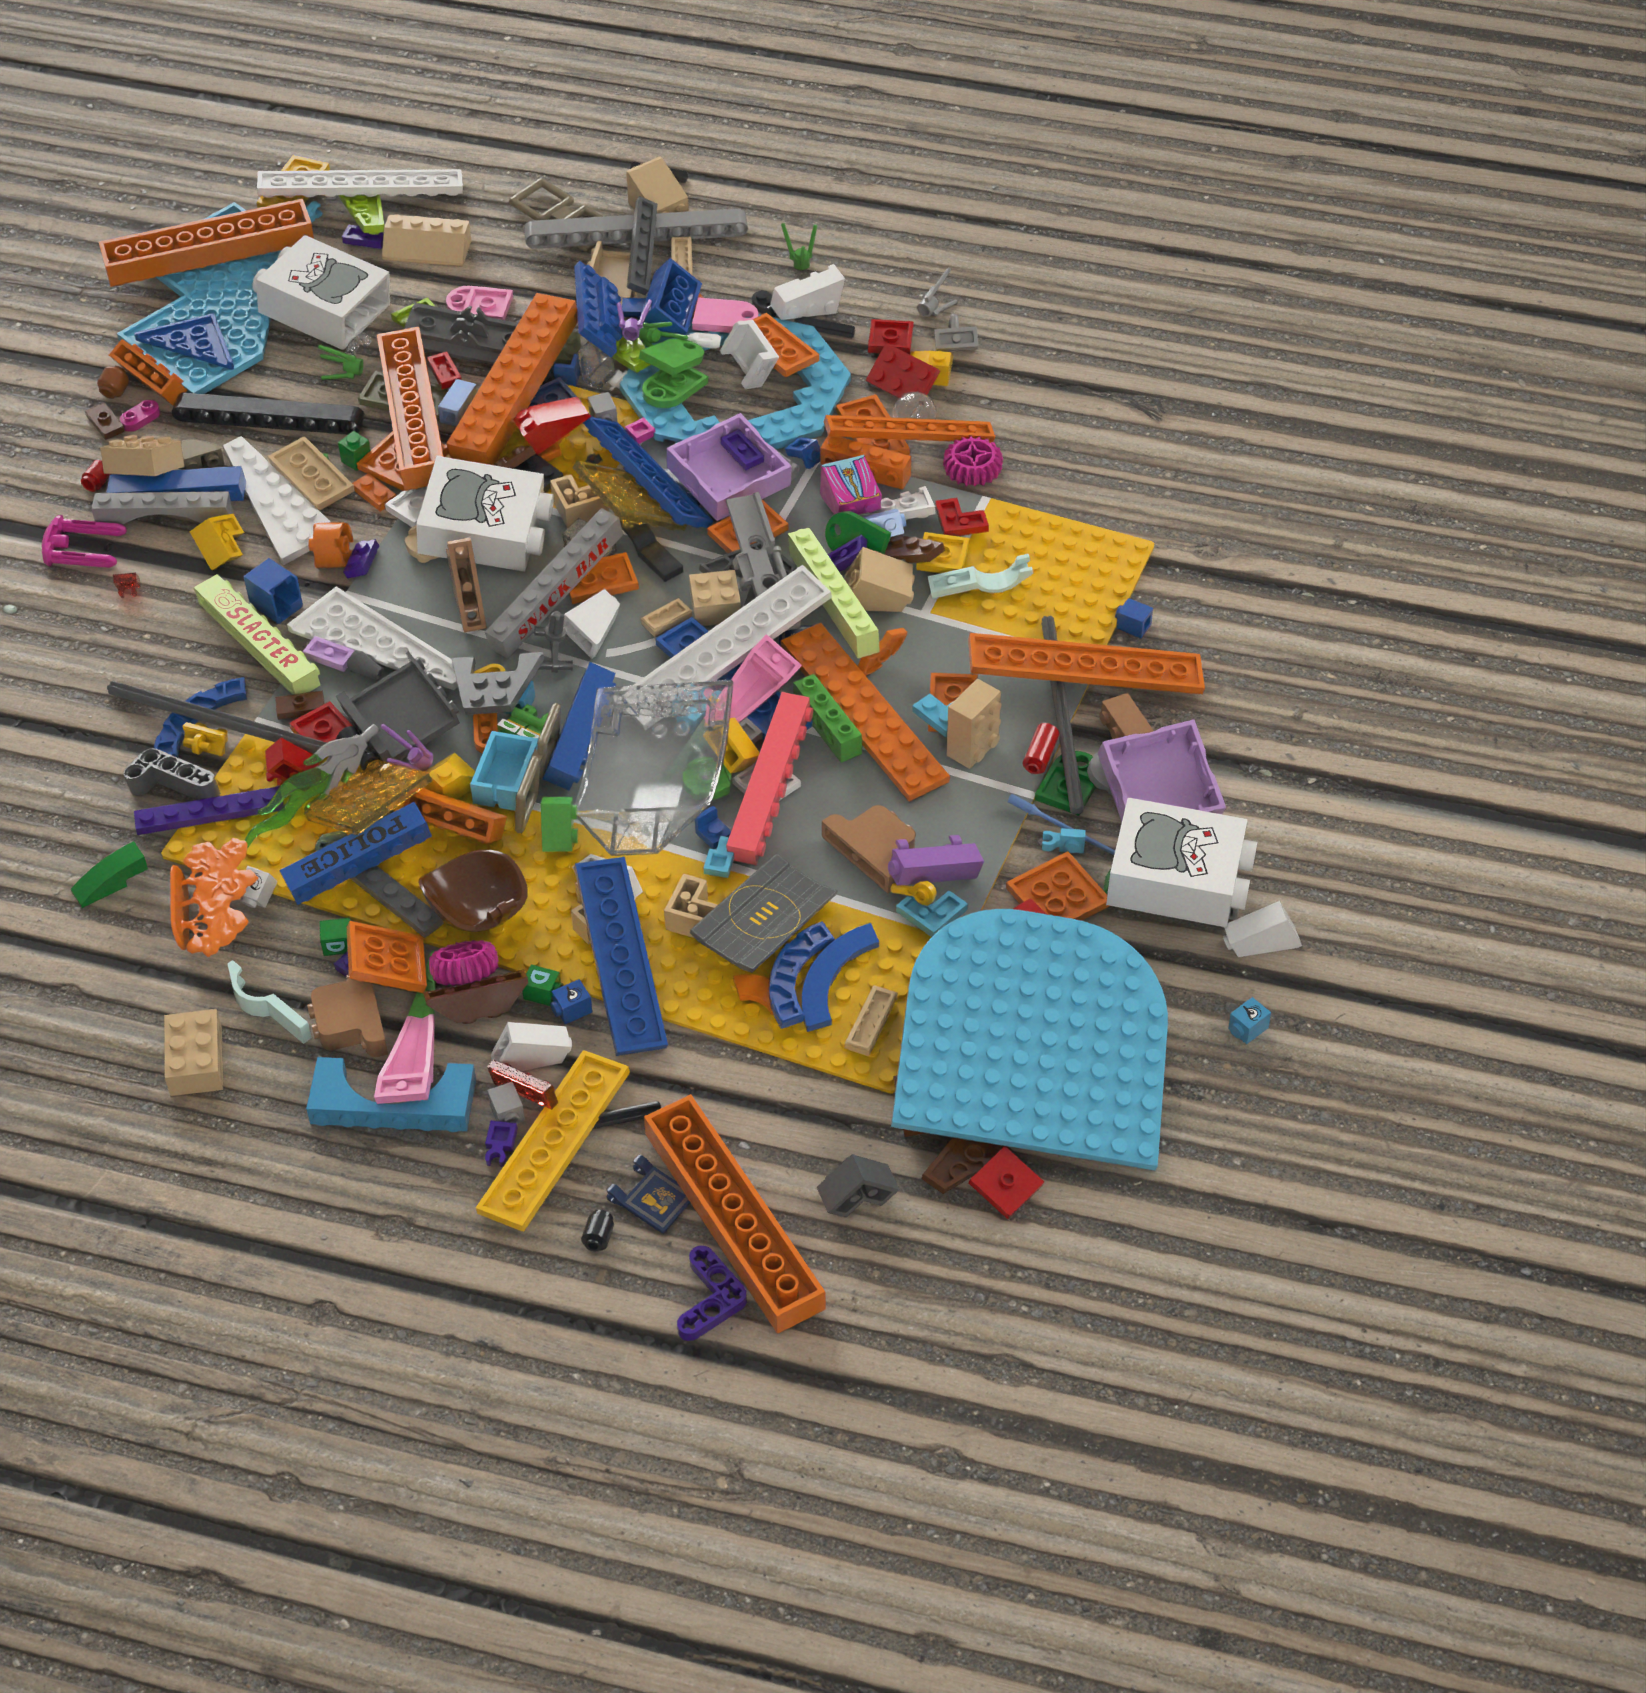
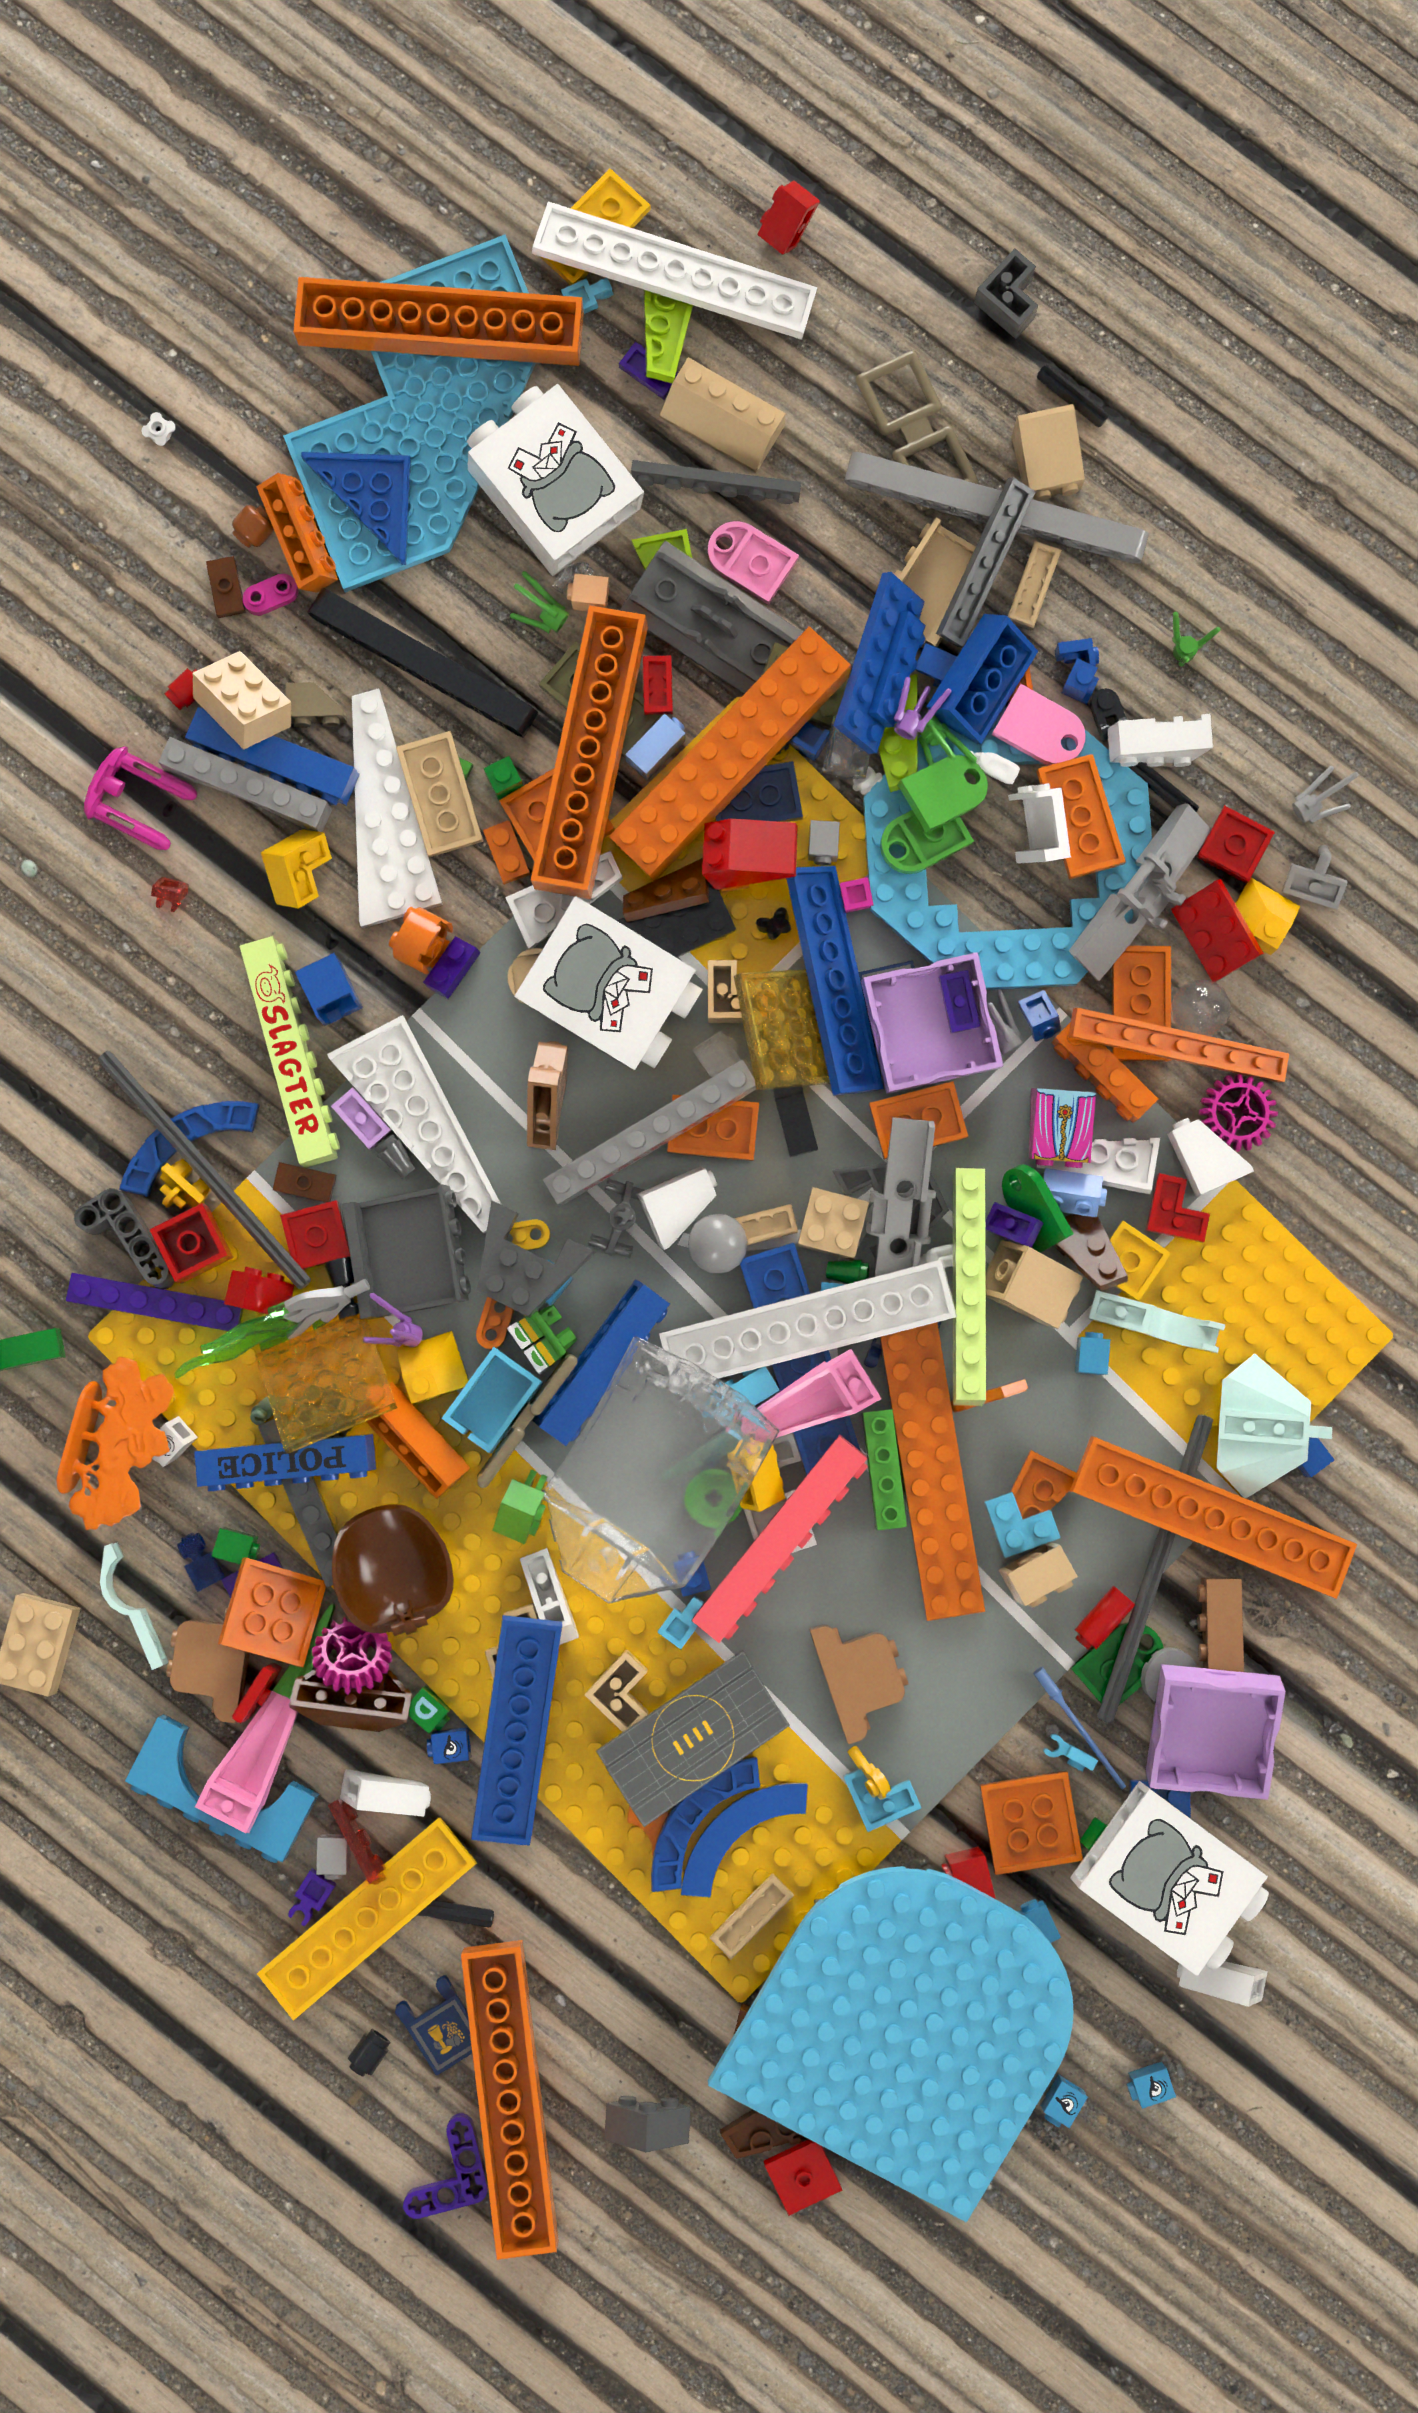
camera: 25 degrees right, 35 degrees up
medium lavender brick [888,835,984,886] -> none
none -> white plate [141,412,175,446]
none -> red brick [149,1203,234,1284]
none -> clear blue plate [177,1532,225,1592]
none -> red plate [232,1663,282,1724]
none -> light nougat brick [567,574,610,612]
none -> dark grey plate [631,460,801,504]
none -> light grey piece [688,1214,748,1273]
none -> red brick [757,180,820,255]
none -> dark grey brick [974,248,1038,339]
none -> dark azure brick [1040,2074,1088,2129]
none -> blue bracket [1054,638,1099,667]
none -> blue brick [1061,658,1099,705]
none -> light grey piece [1069,804,1211,981]
none -> dark azure brick [1075,1332,1111,1375]
none -> white slope [1167,1118,1254,1197]
none -> light aqua panel [1217,1354,1332,1498]

